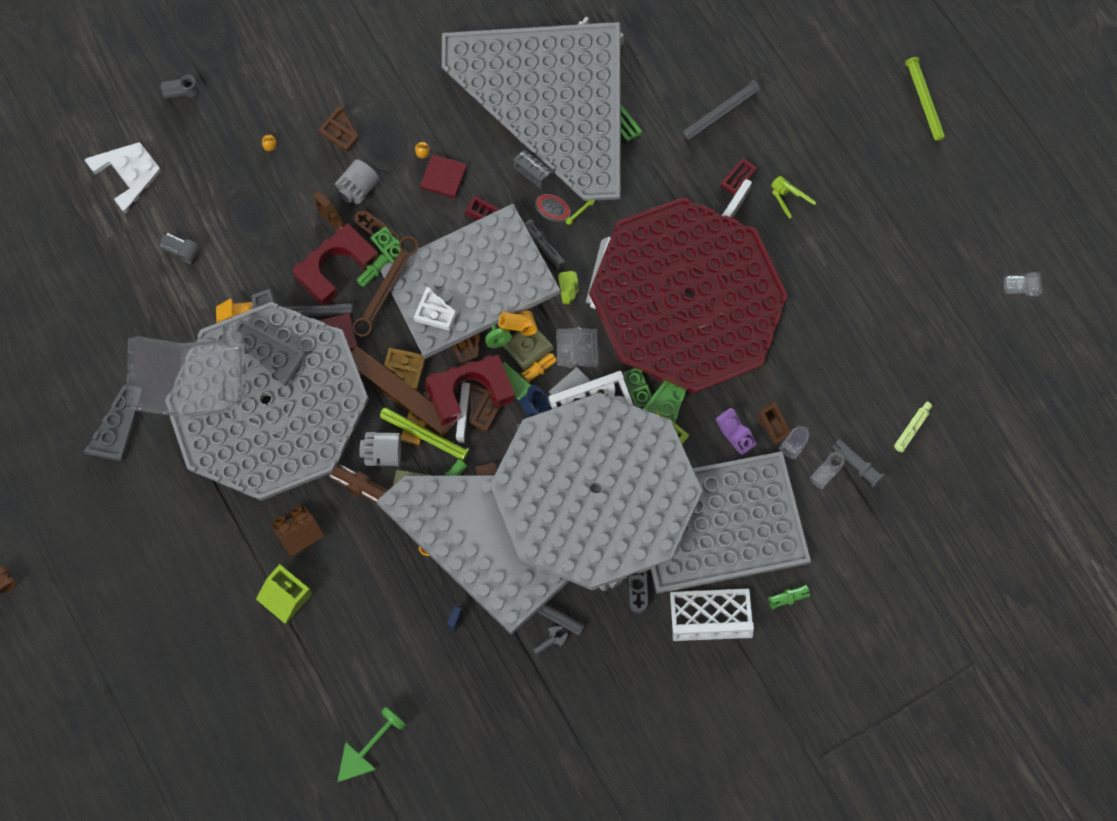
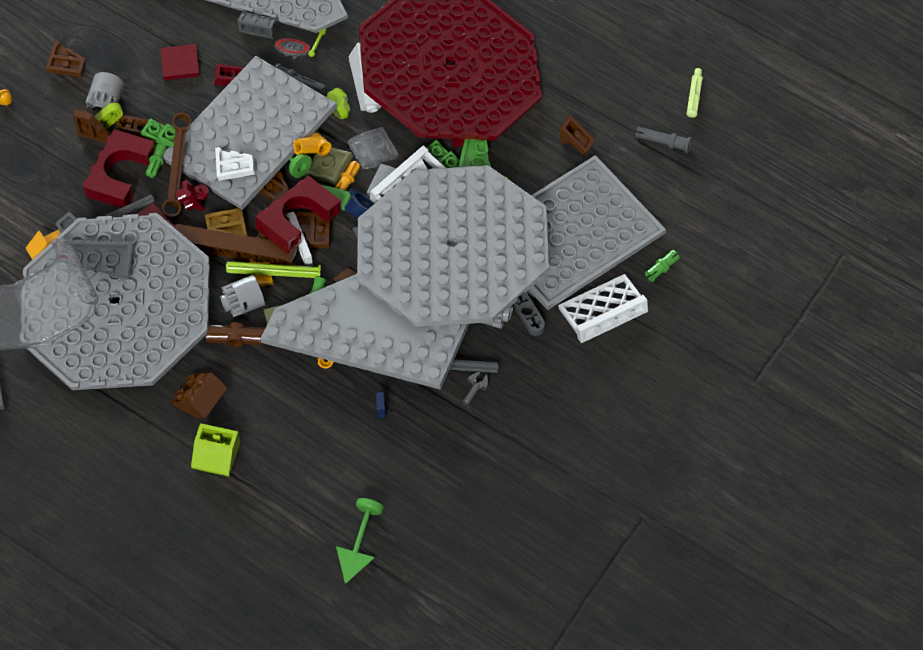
camera: 25 degrees left, 10 degrees down
light orange hinge [415,142,430,158] -> none
medium lavender slope [716,408,757,455] -> none
rock [779,426,809,459] -> none
clear piece [809,452,845,490] -> none
none -> lime beam [95,103,123,129]
none -> dark red hips [175,180,209,211]

